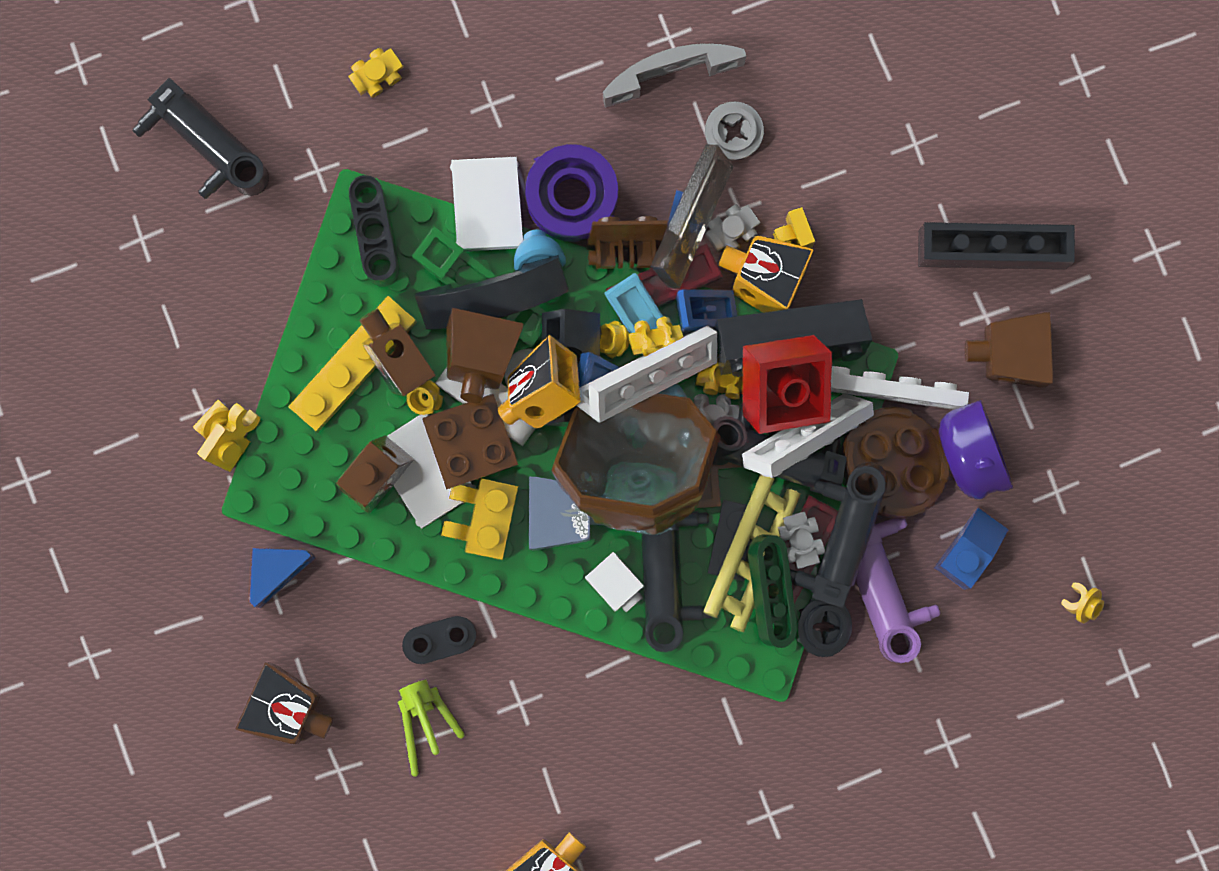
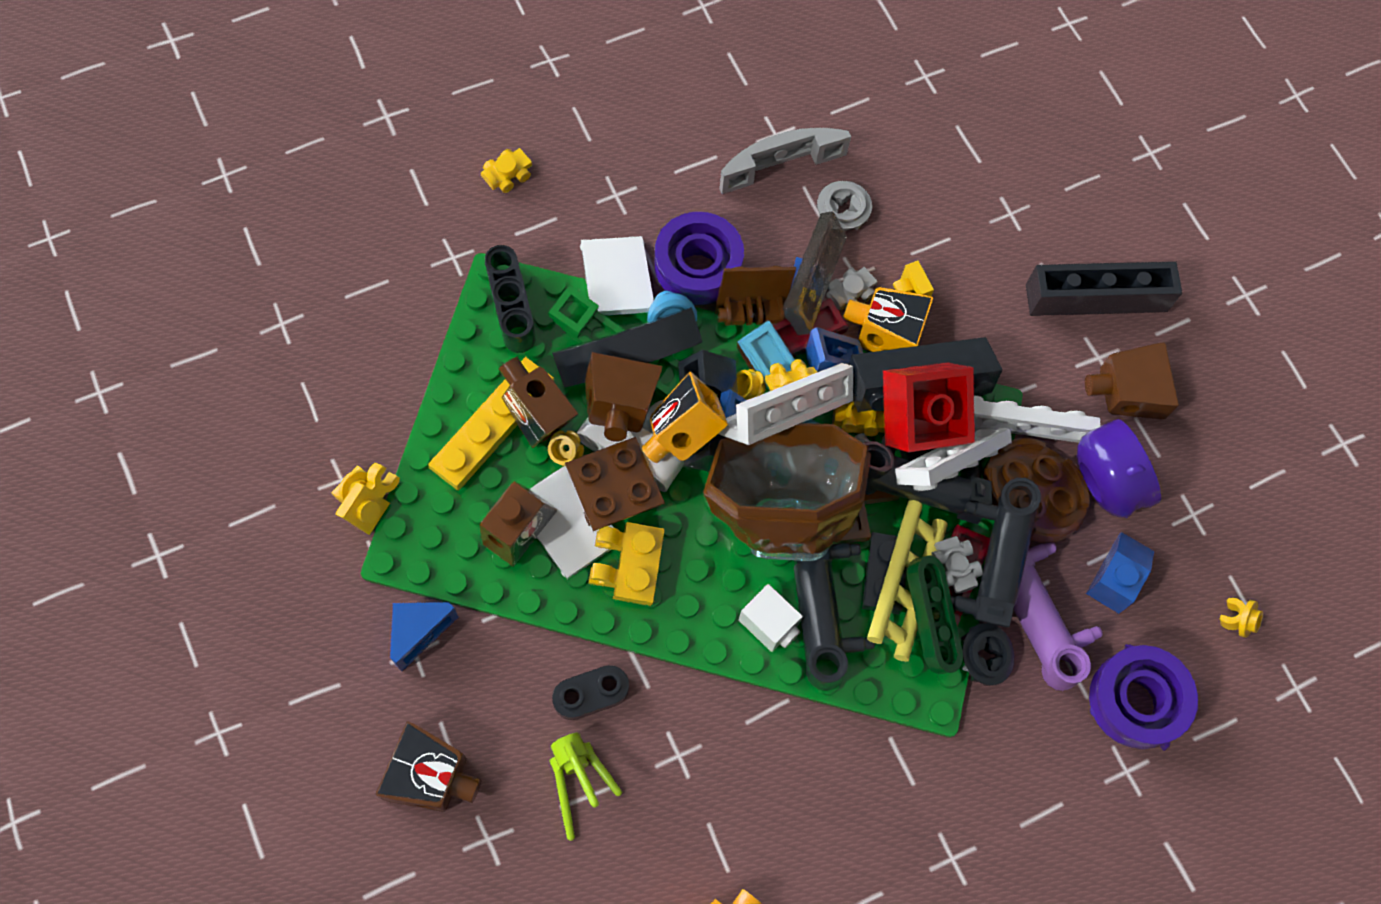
camera: 10 degrees left, 15 degrees down
black piece [132,78,269,199] -> none
sand blue torso [529,477,604,550] -> none
none -> dark purple piece [1089,644,1198,751]

